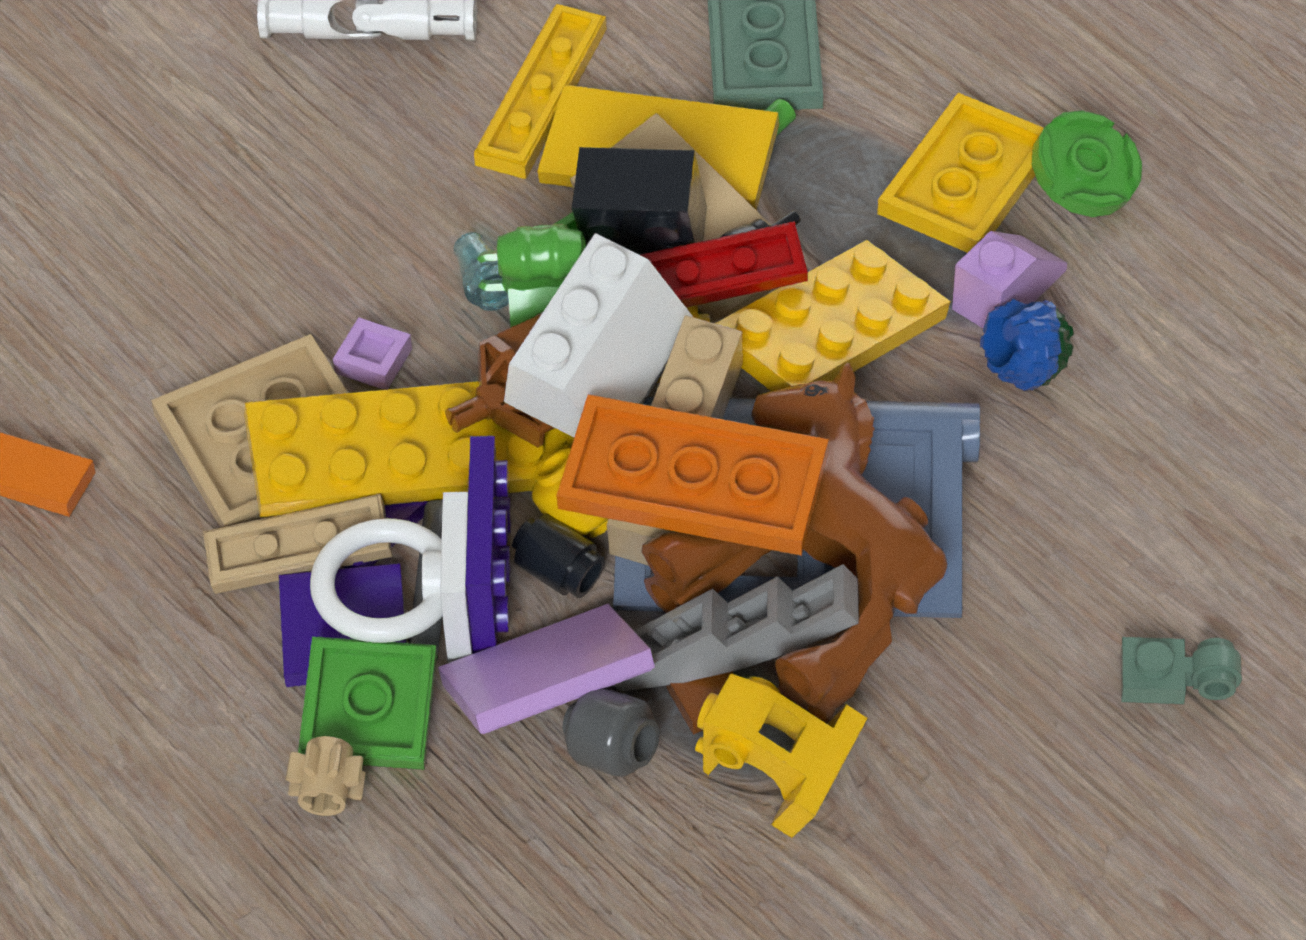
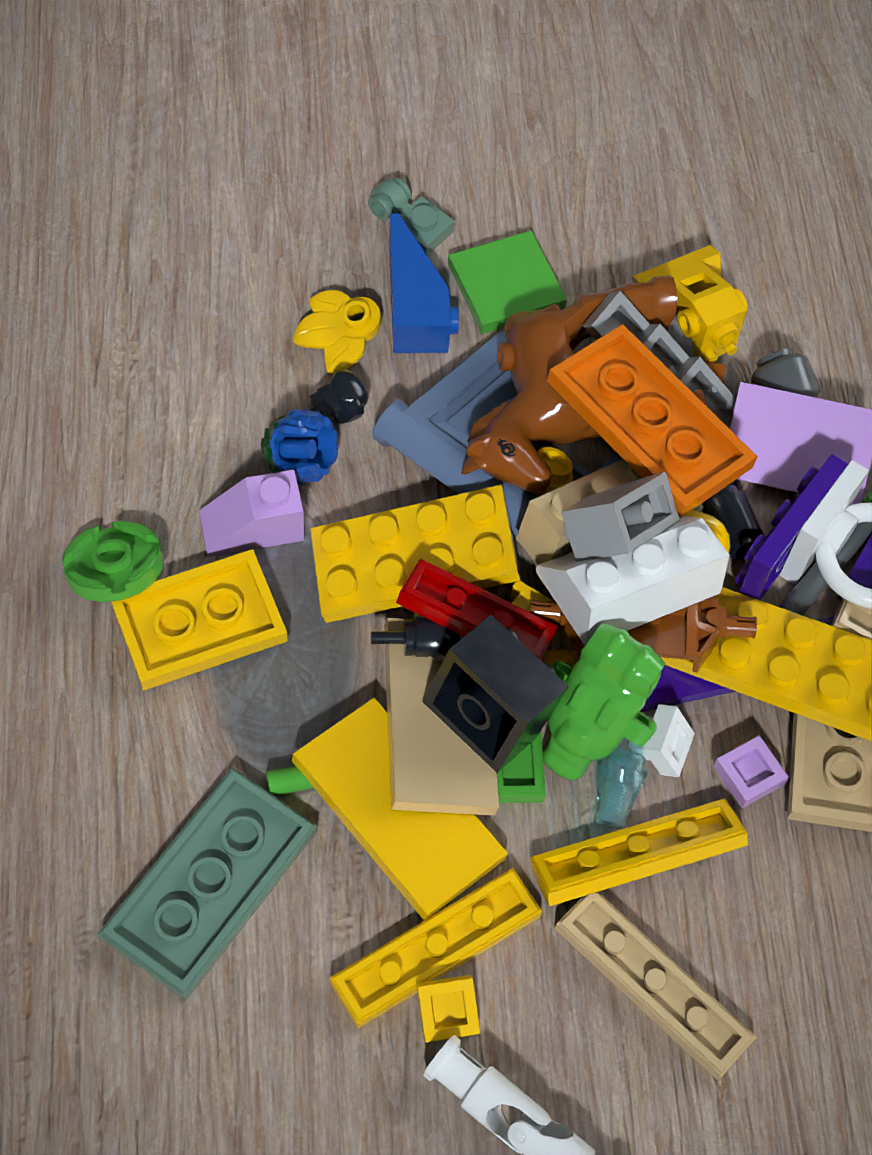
camera: 150 degrees left, 10 degrees up
none -> yellow plate [292,290,382,374]
none -> black piece [309,369,369,424]
none -> blue slope [389,214,459,353]
none -> yellow tile [416,975,480,1043]
none -> bright green tile [448,230,567,334]
none -> yellow tile [530,798,748,907]
none -> tan tile [555,892,757,1081]
none -> light grey slope [561,472,680,561]
none -> white tile [628,705,695,777]

